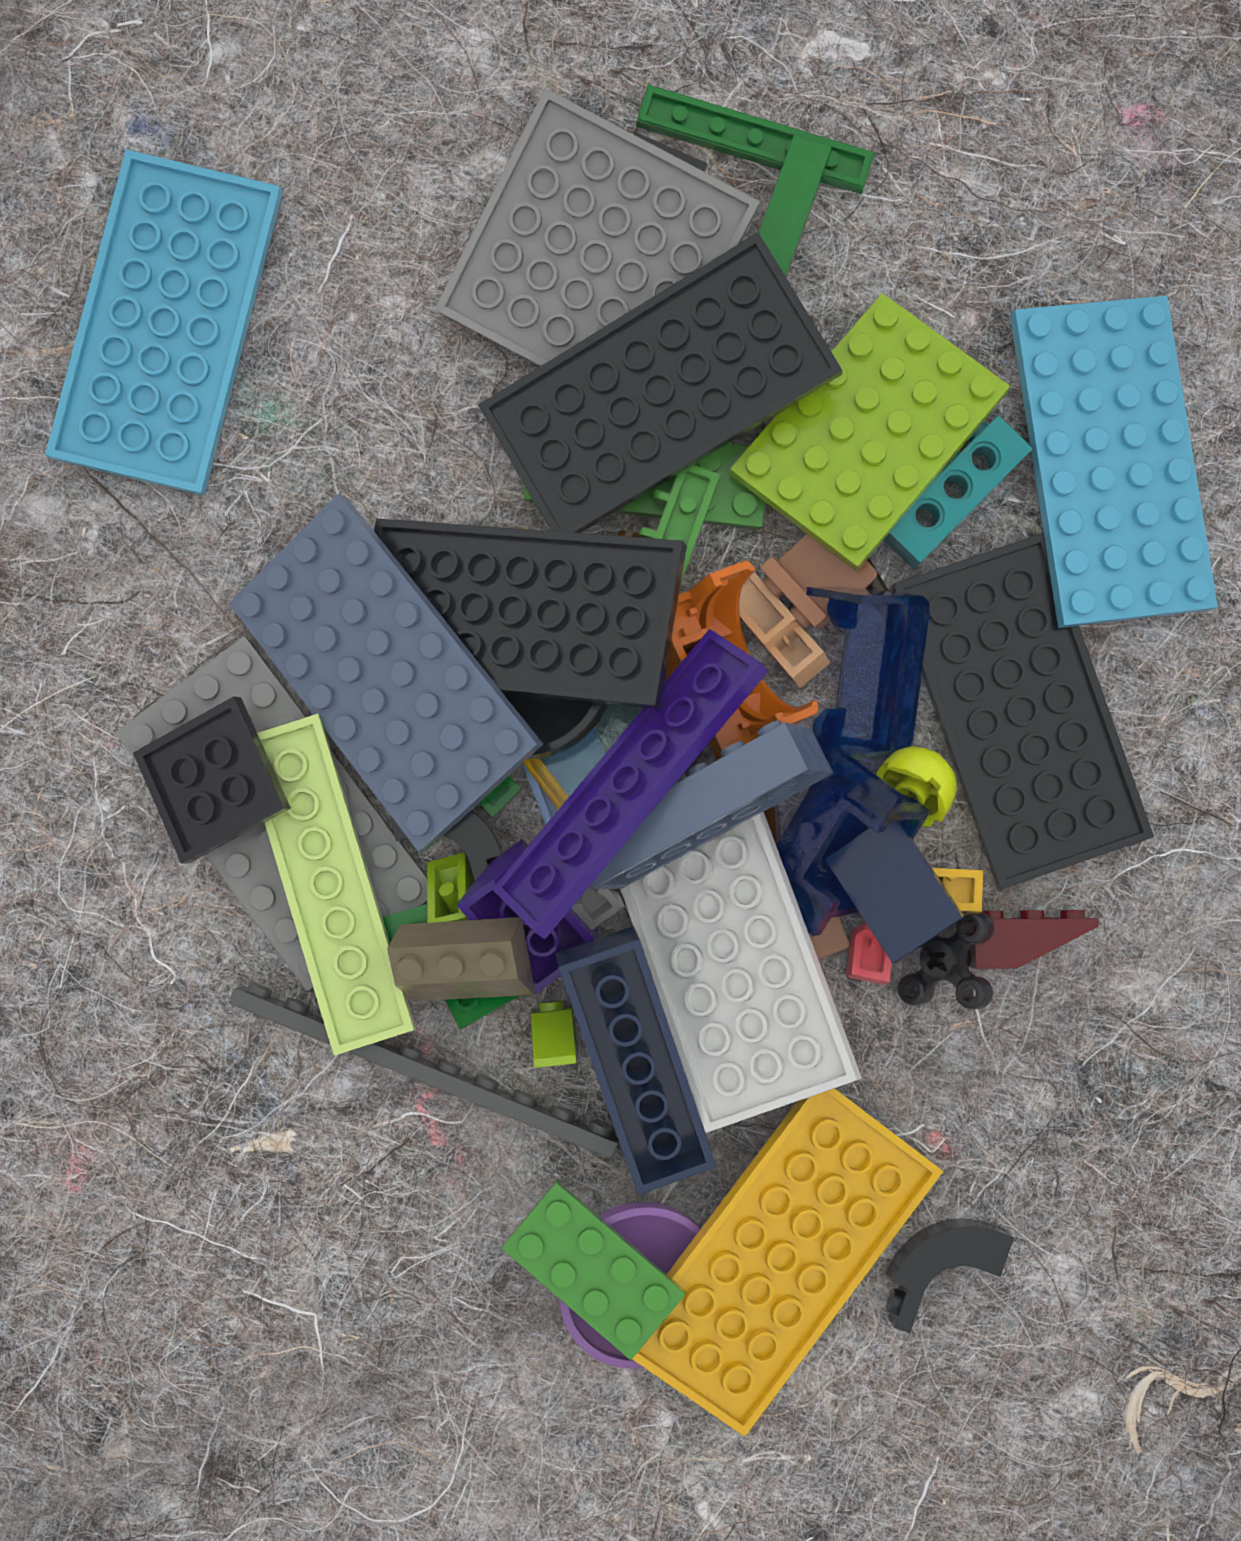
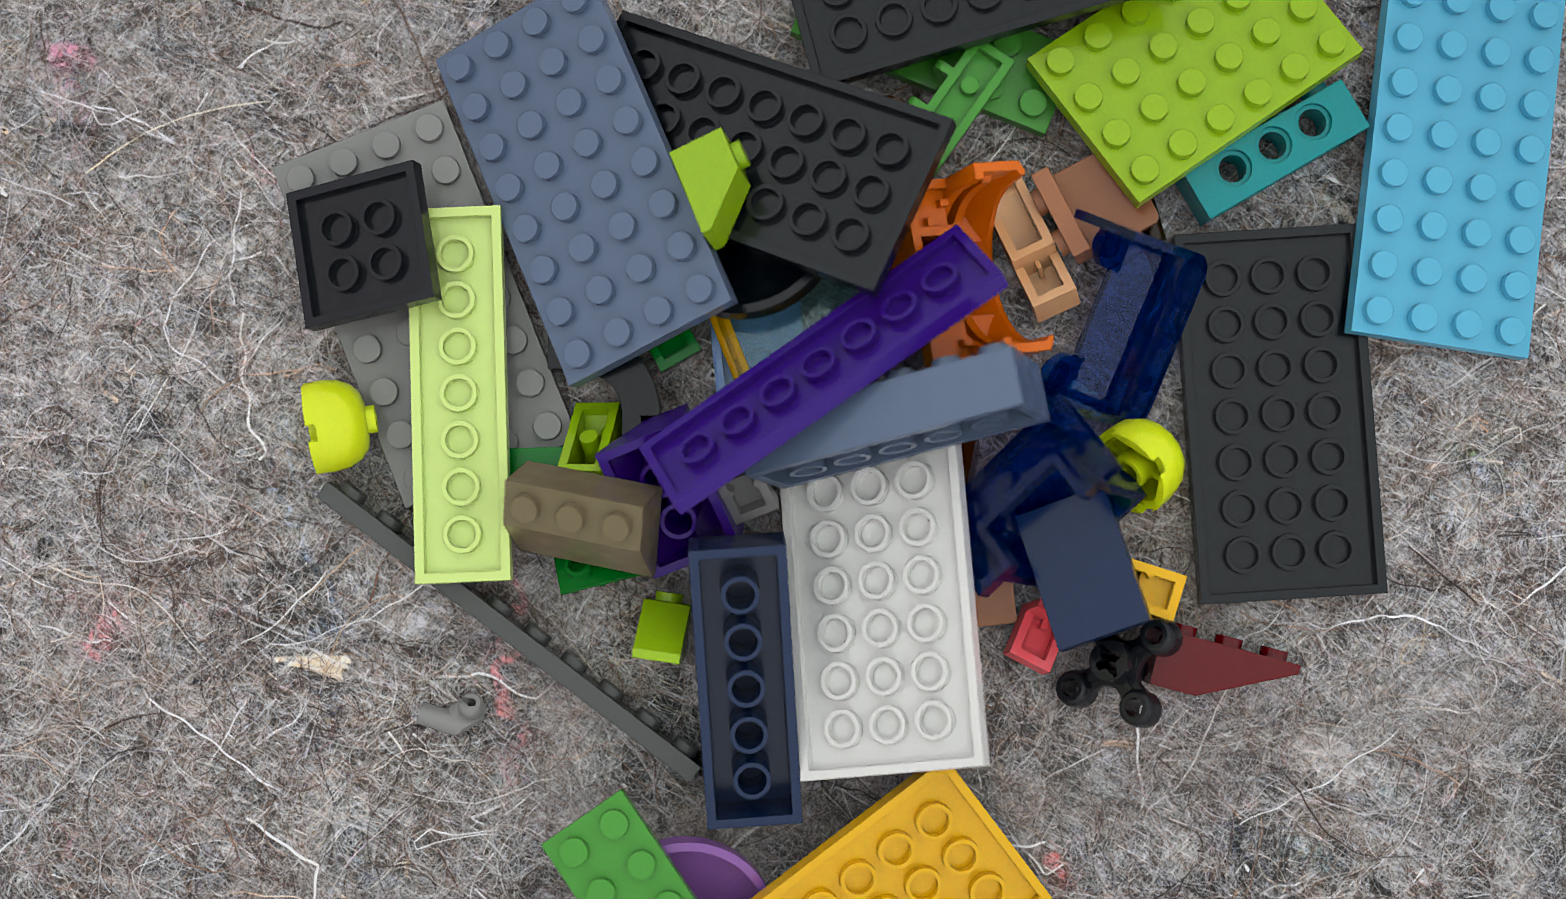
camera: 20 degrees right, 0 degrees up
none -> neon yellow cylinder [301,380,379,474]
none -> light grey arm [416,693,486,736]
none -> lime slope [669,127,751,250]

